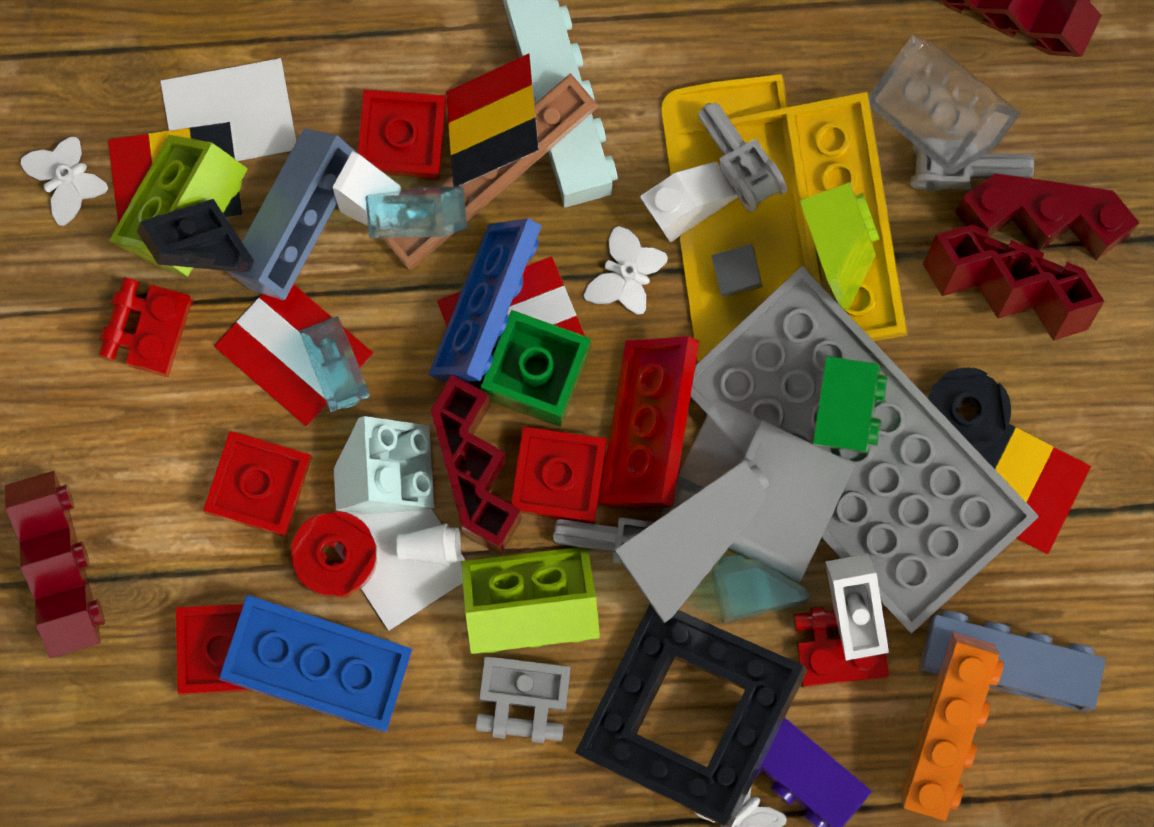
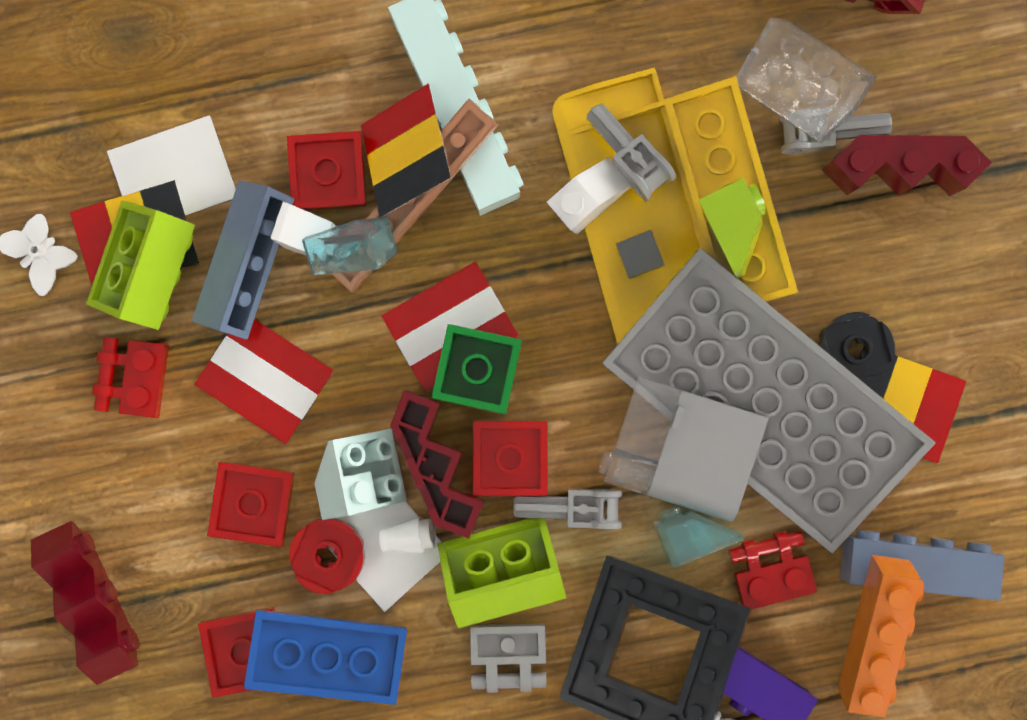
camera: 10 degrees left, 10 degrees up
black wing [137,199,254,272] -> none
clear light blue slope [299,316,370,412] -> none
blue plate [428,218,542,382] -> none
white piece [584,226,668,315] -> none
red plate [598,336,700,507] -> none
light grey slope [614,461,770,623] -> none
green brick [813,356,888,454] -> none
white slope [826,554,889,660] -> none
dark red brick [923,224,1105,341] -> none

